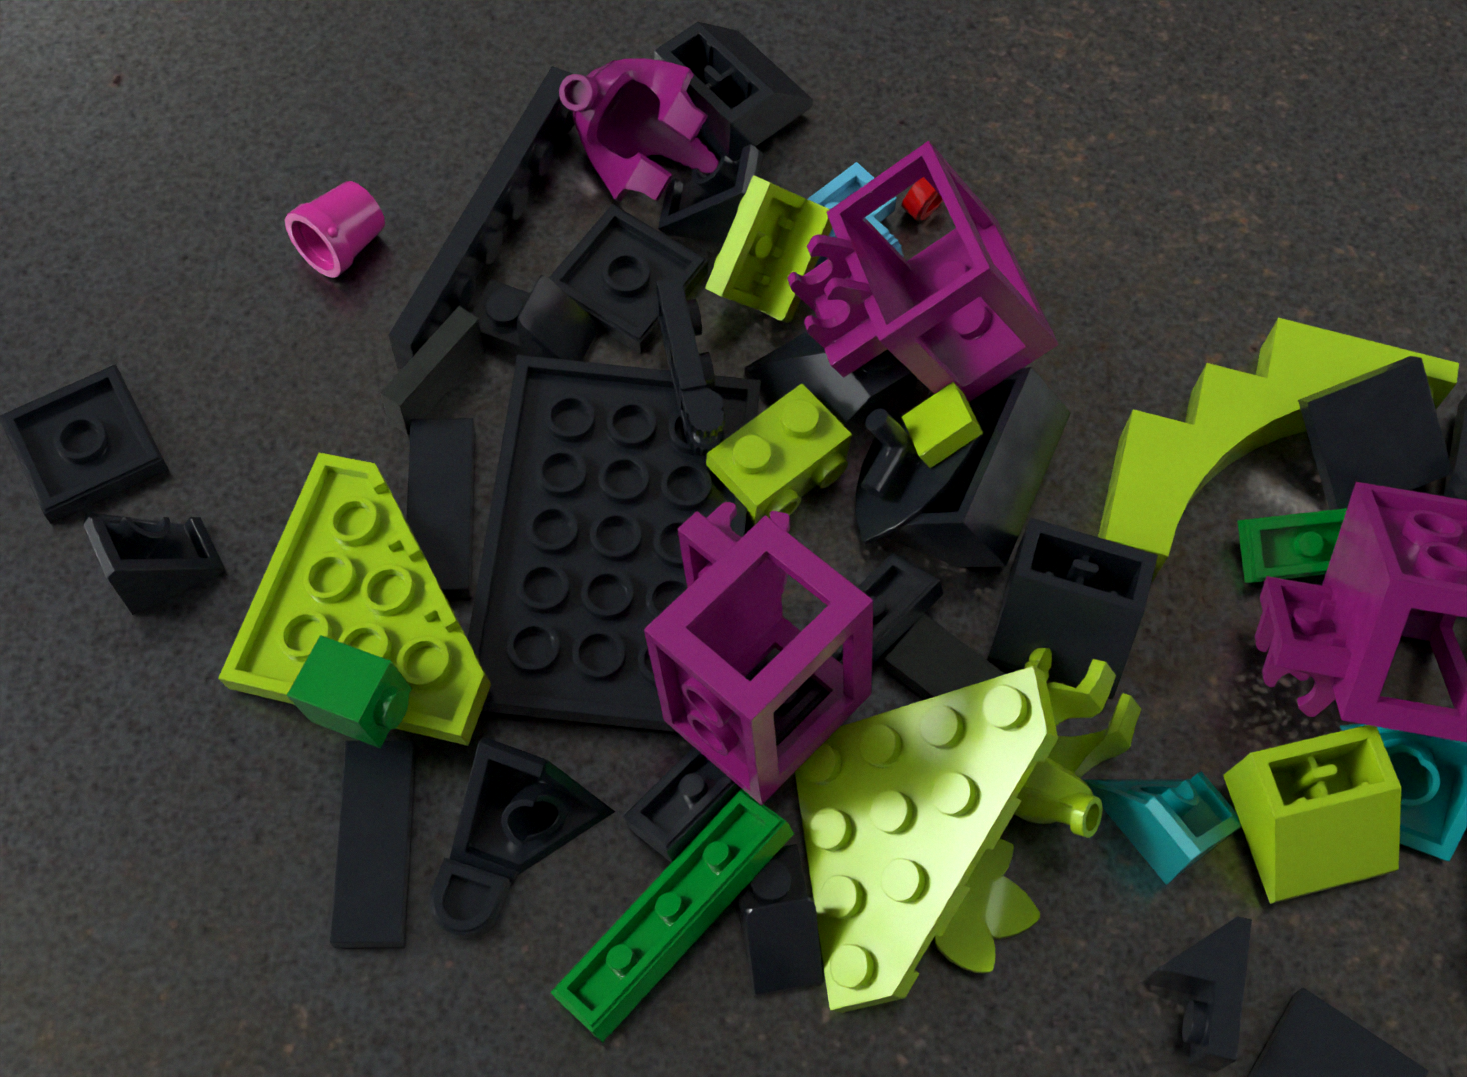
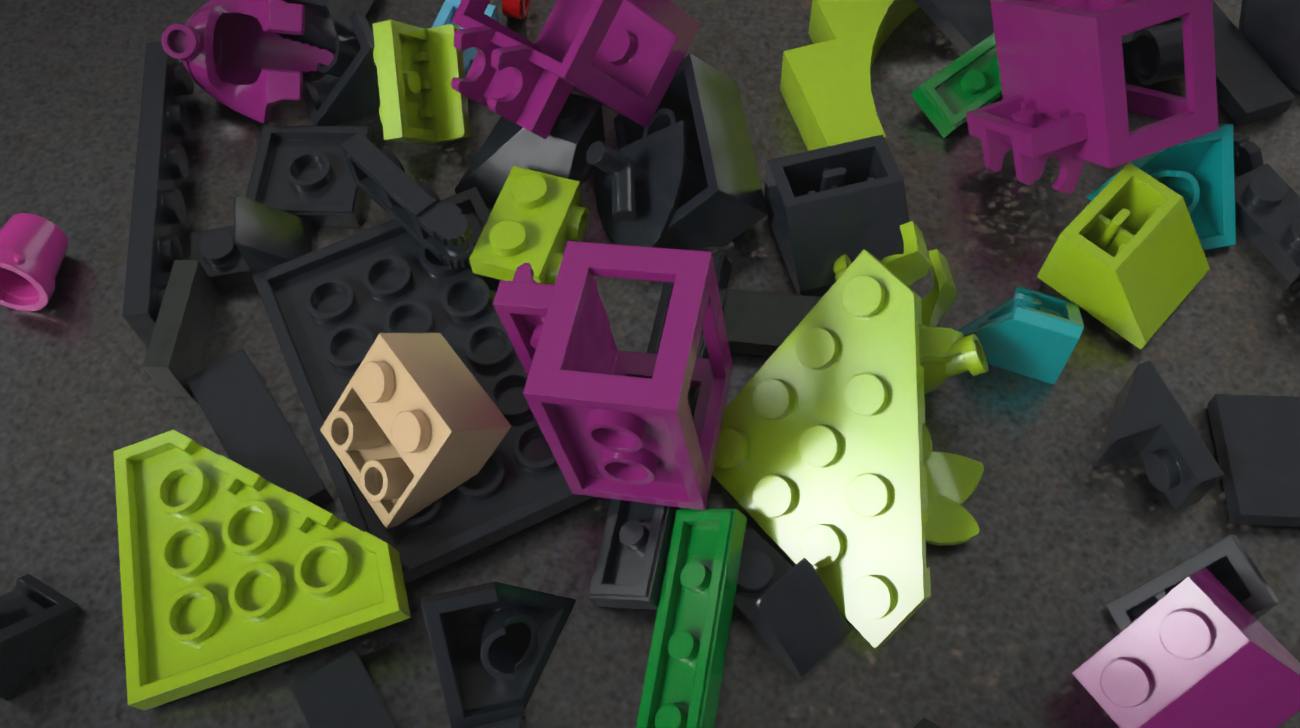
camera: 25 degrees left, 5 degrees down
green brick [286,635,412,748] -> none
lime tile [902,382,983,468] -> none
none -> tan slope [320,333,512,528]

